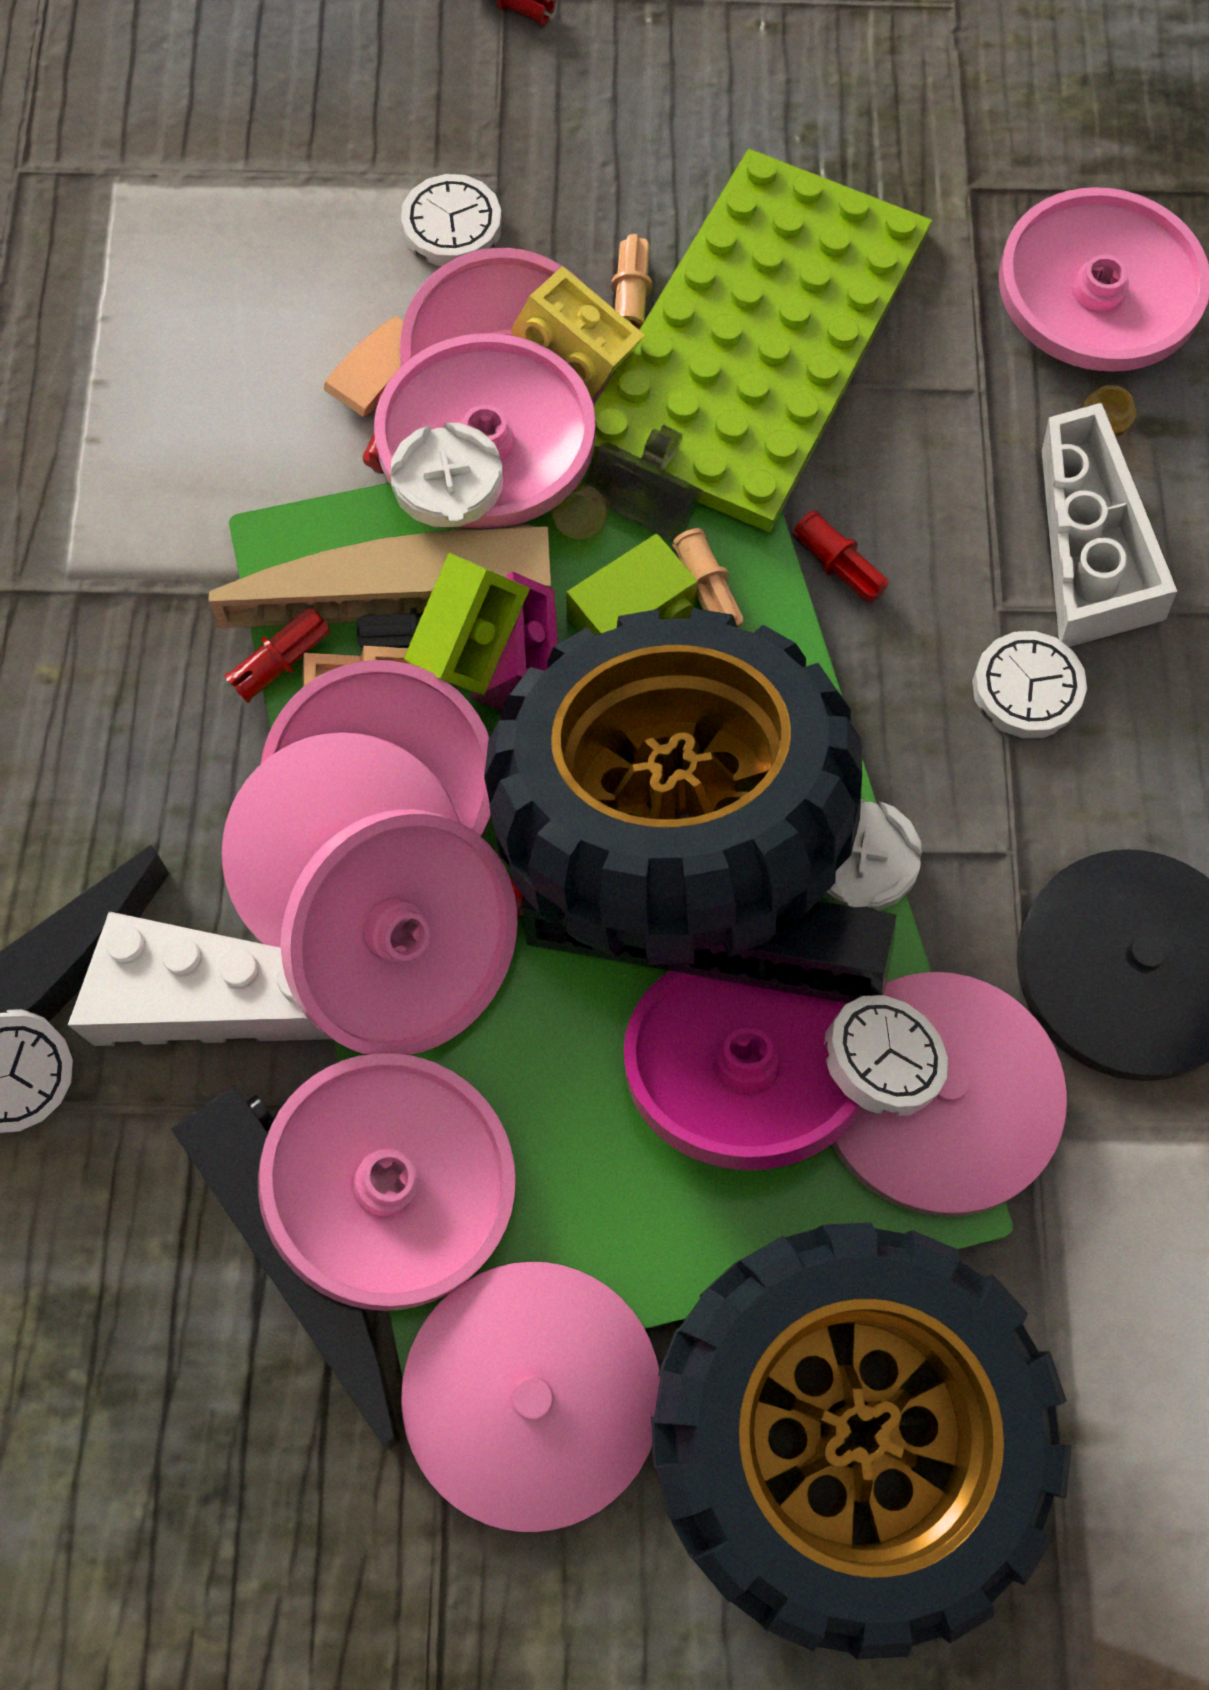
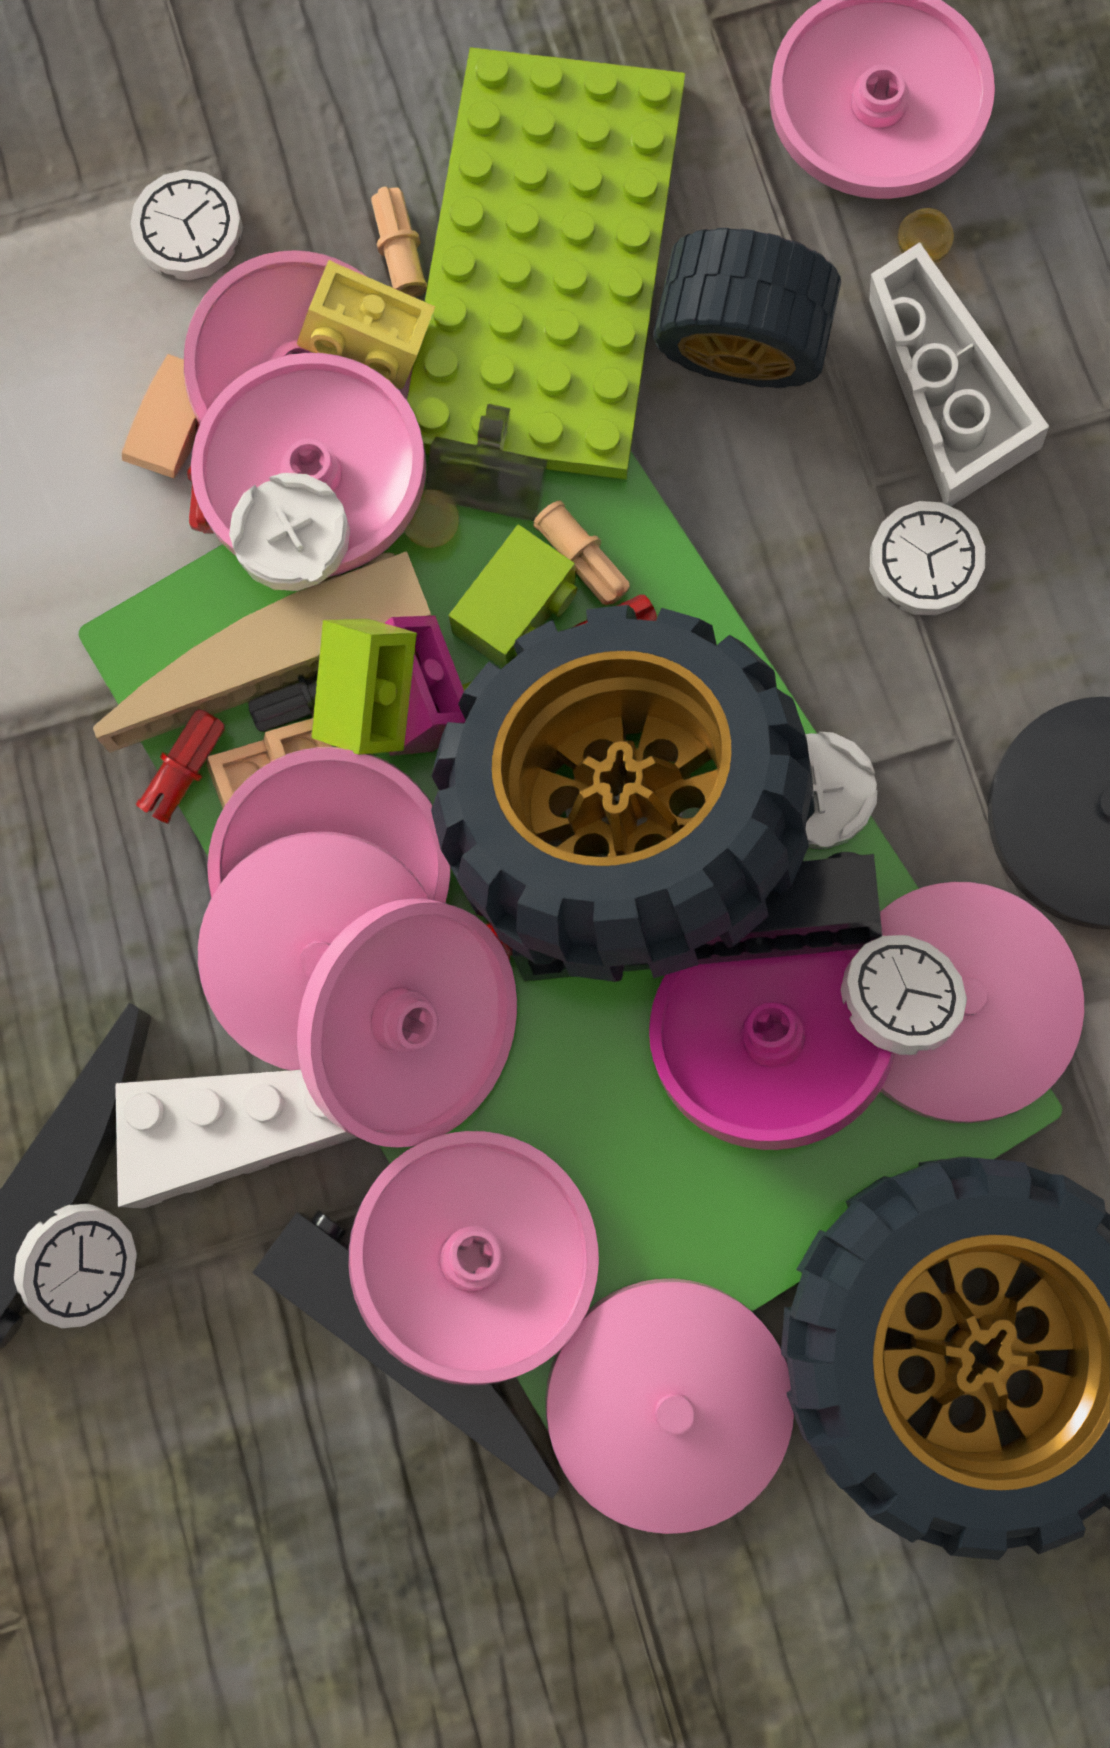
camera: 10 degrees left, 10 degrees up
red axle [792,510,889,603] -> none
none -> black wheel [653,228,841,388]

